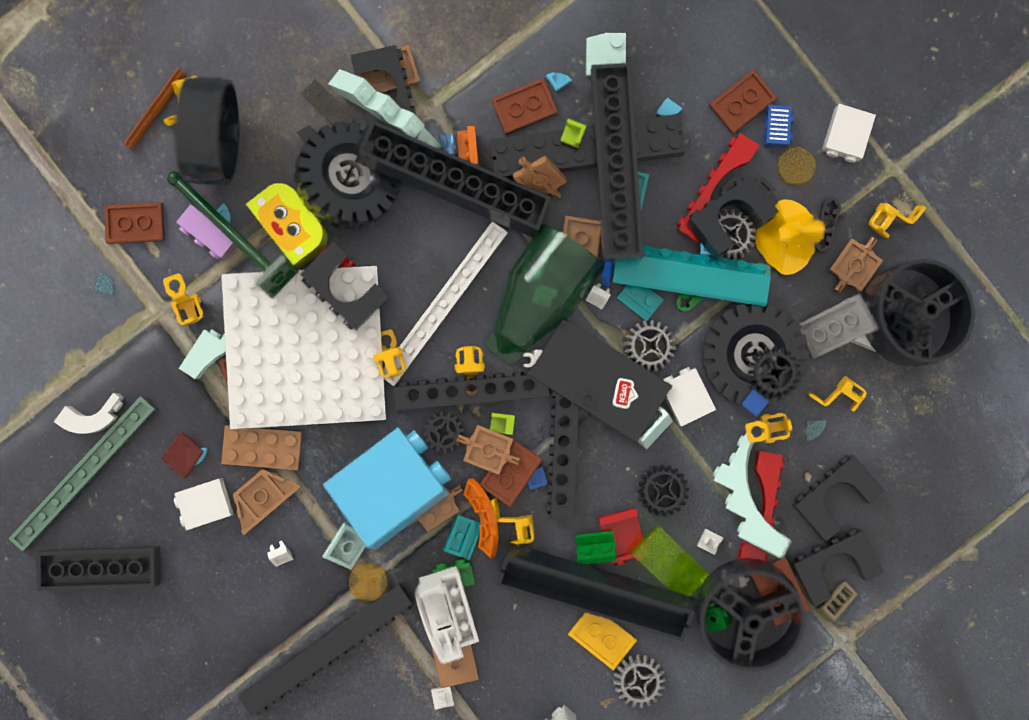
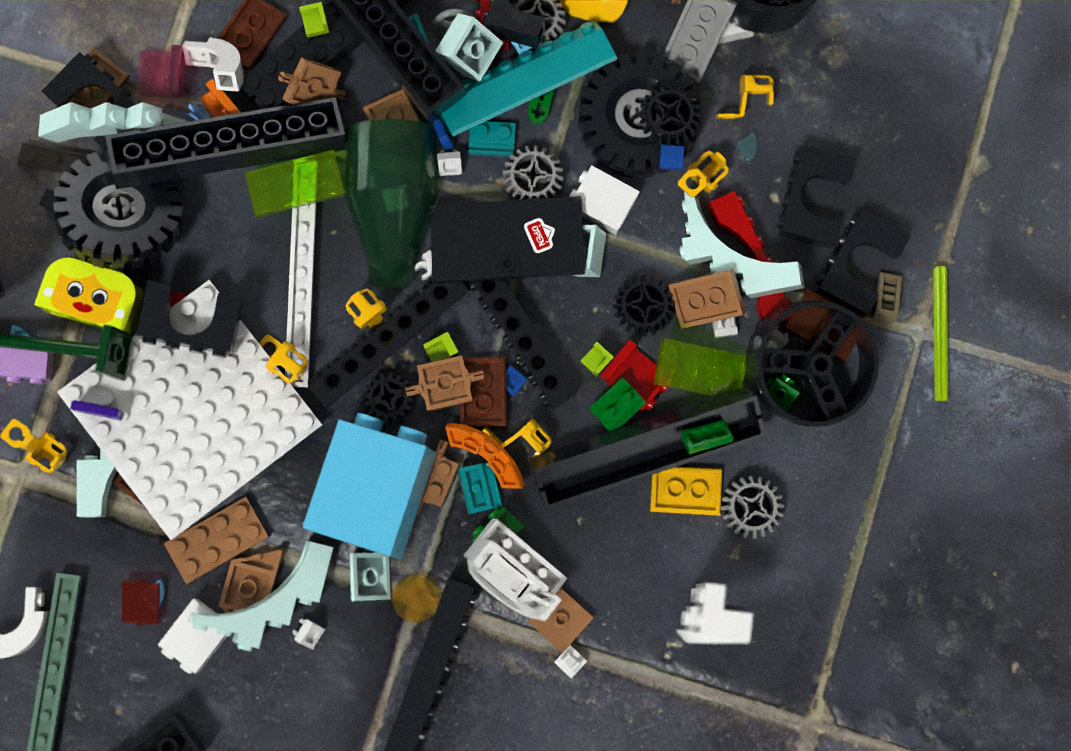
camera: 40 degrees left, 5 degrees down
none -> dark purple tile [70,400,123,421]
none -> clear pink bracket [137,45,185,97]
none -> white arch [182,38,244,91]
none -> light aqua arch [188,541,333,651]
none -> clear neon green plate [244,150,345,218]
none -> light aqua piece [432,9,503,81]
none -> lime panel [580,342,614,377]
none -> medium nougat plate [668,269,746,329]
none -> green plate [681,419,733,454]
none -> lime axle [934,266,948,402]

